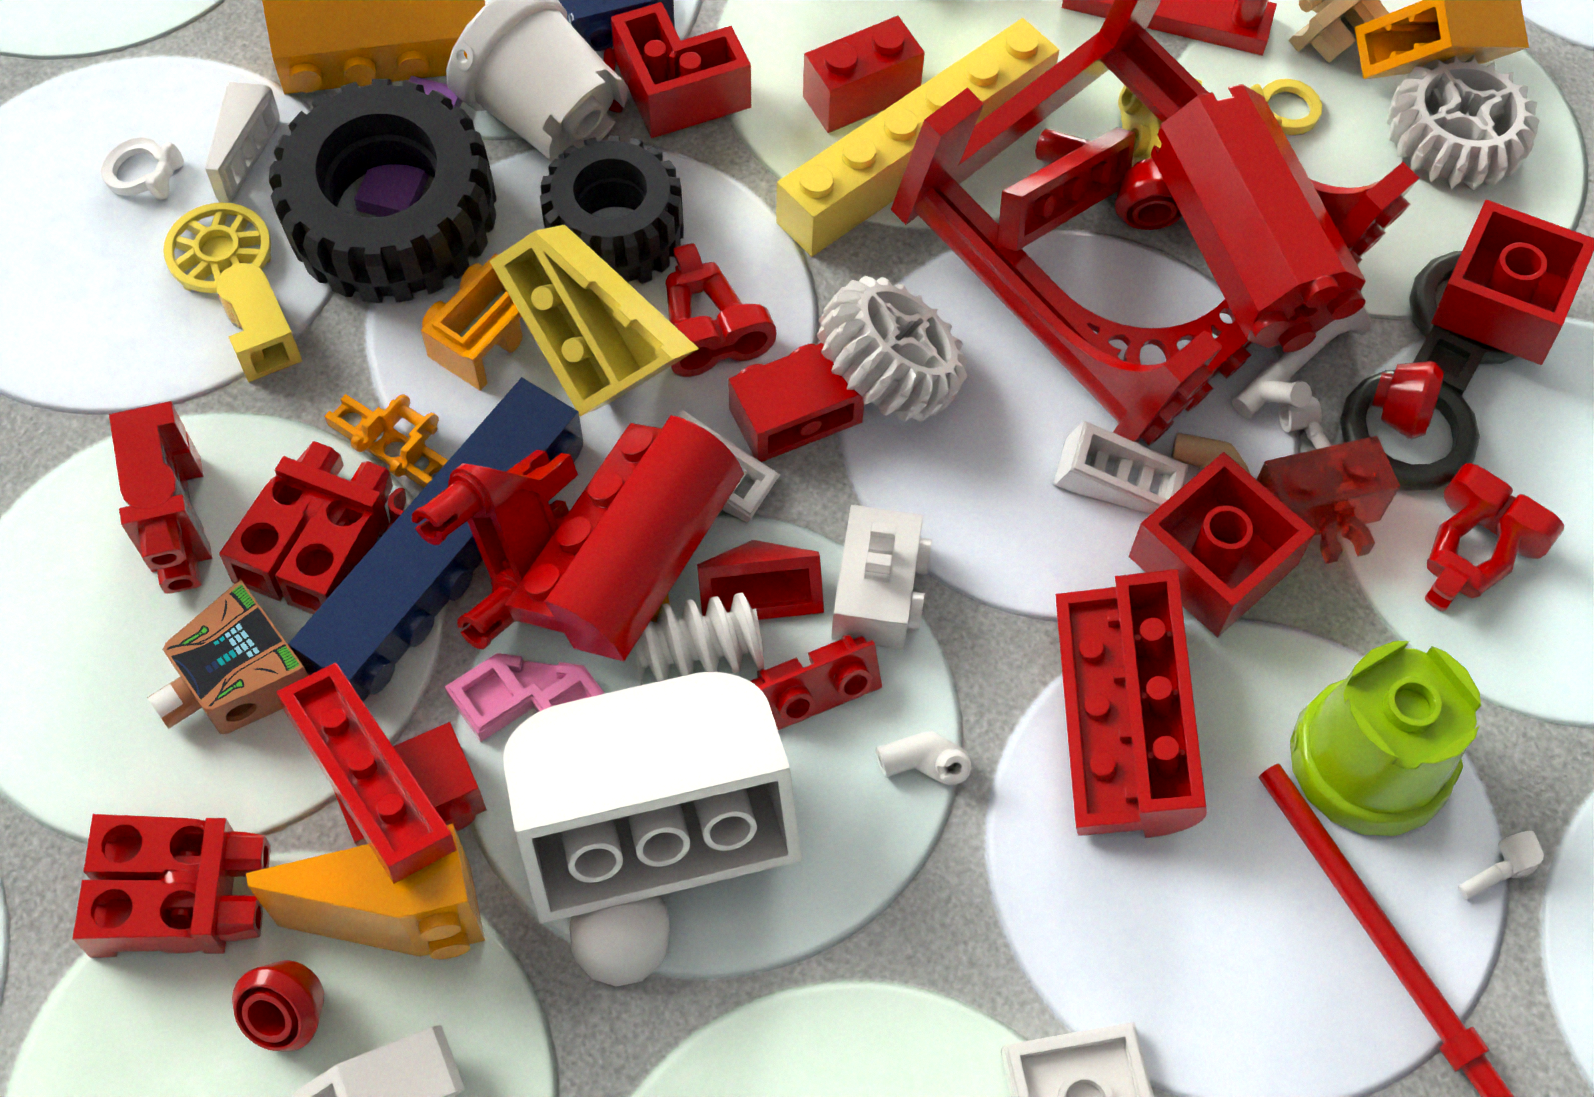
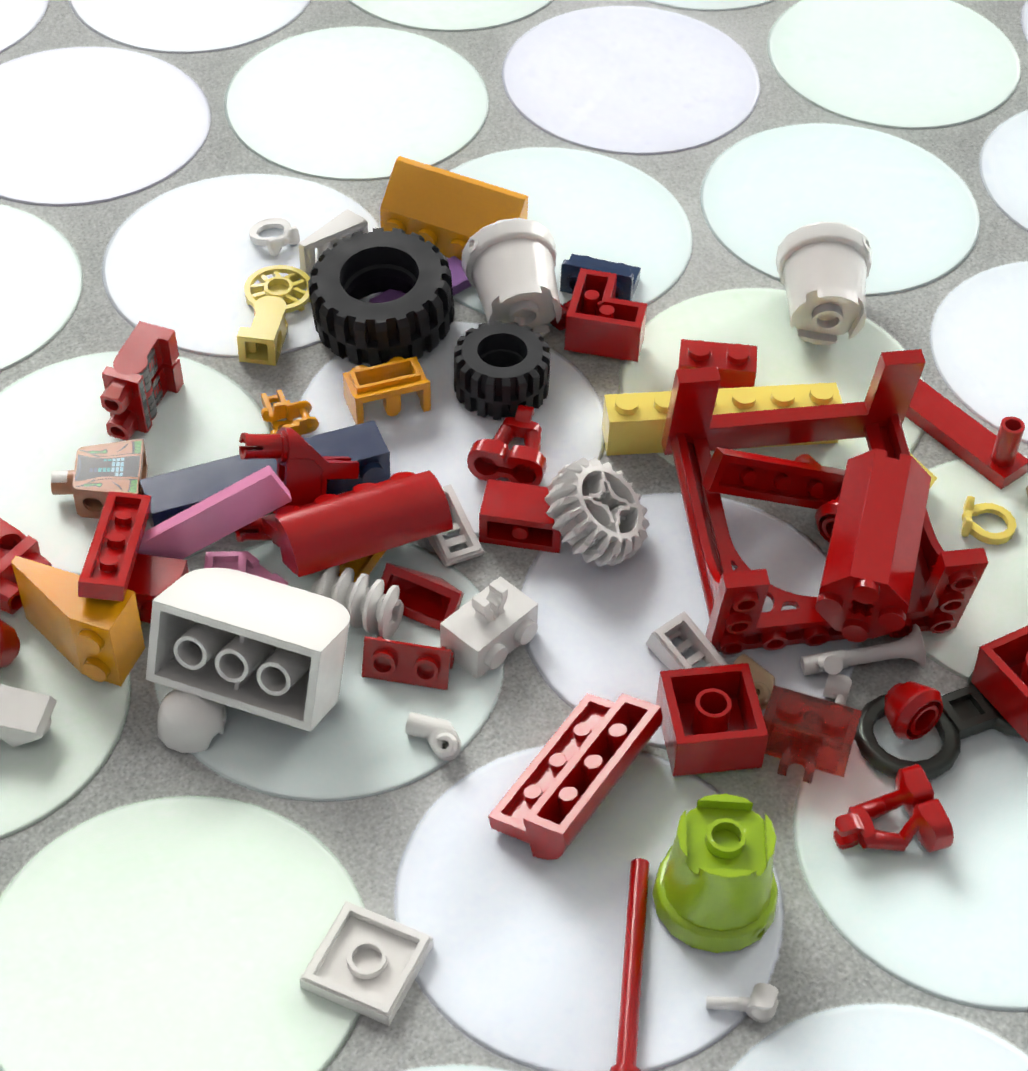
camera: 35 degrees right, 15 degrees down
red hips [219,441,393,614] -> none
light yellow wedge [489,225,699,416] -> none
none -> bright pink tile [138,465,292,559]

